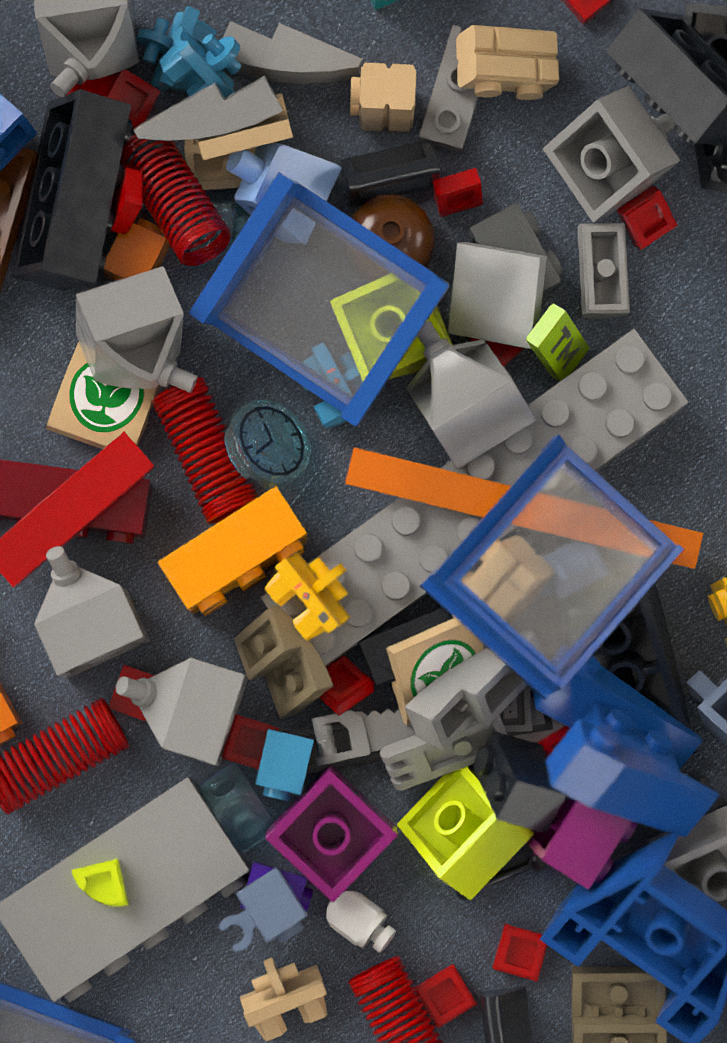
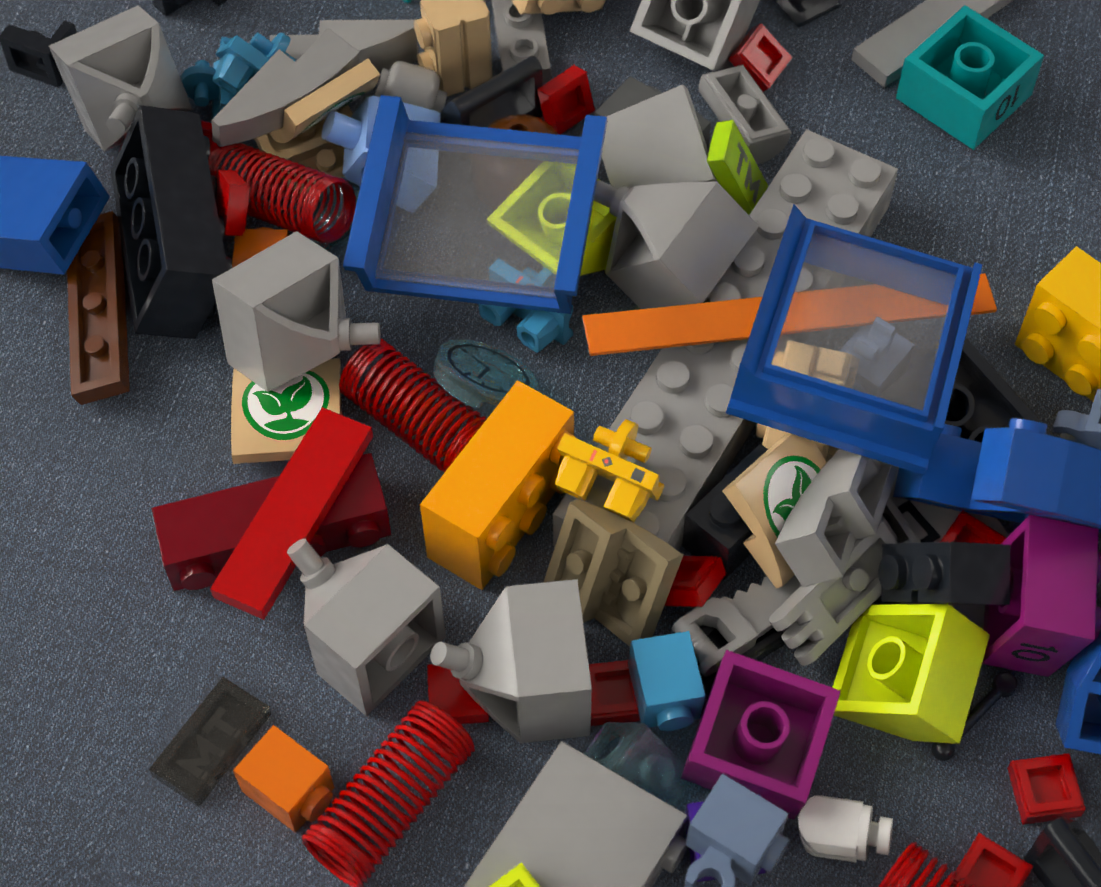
camera: 20 degrees left, 25 degrees down
none -> light grey head [375,61,447,112]

